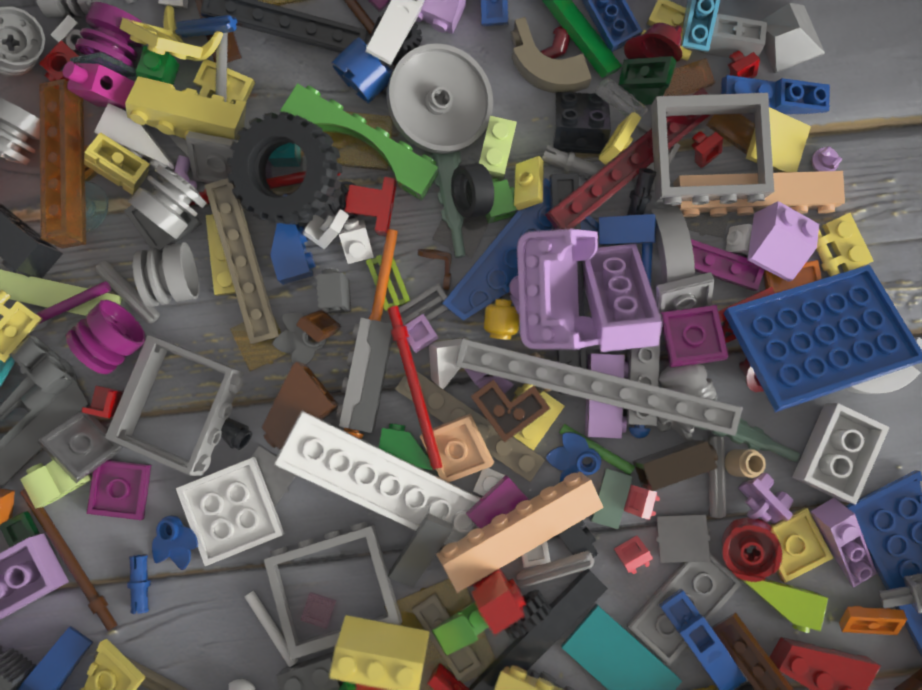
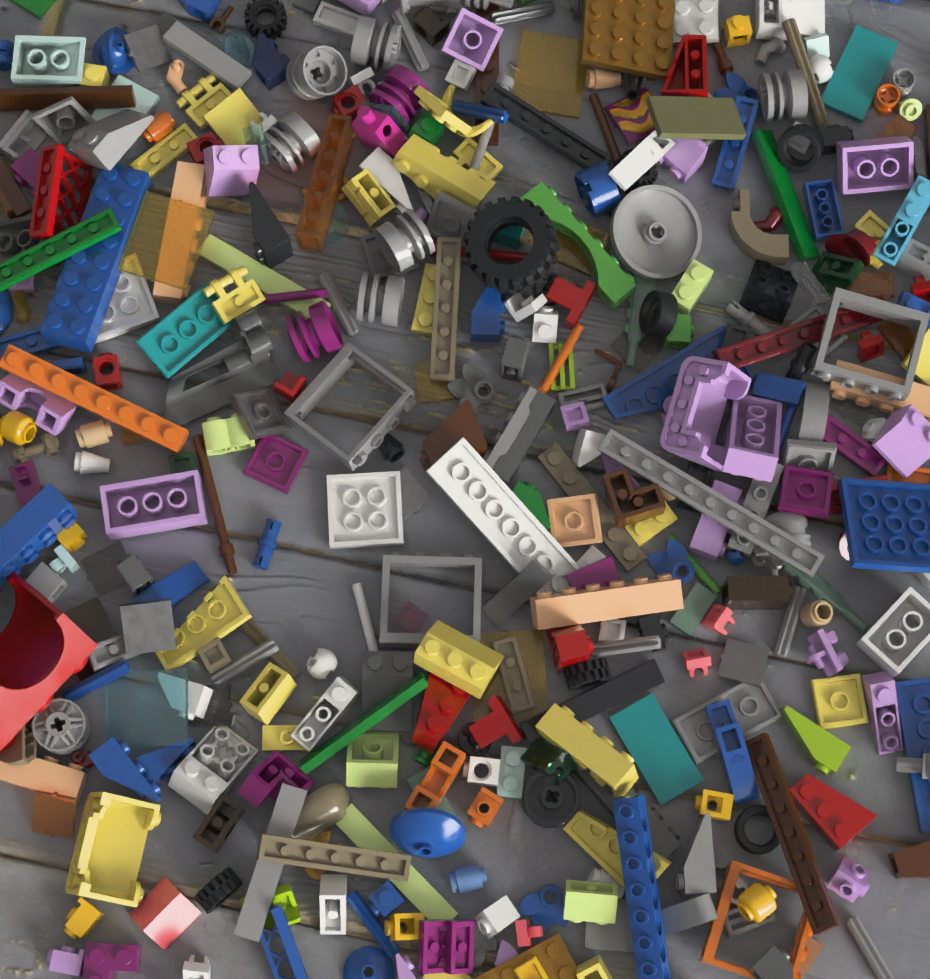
camera: 15 degrees right, 10 degrees down
blue plate [152,515,198,570] -> none
reddish brown tile [296,310,341,342] -> none
red bar [387,305,443,470] -> none
bright green slope [431,600,489,655] -> none
yellow head [484,299,520,340] -> none
light yellow plate [514,156,544,211] -> none
light yellow plate [599,112,641,165] -> none
red brick [721,517,783,582] -> none
orange plate [839,606,907,635] -> none

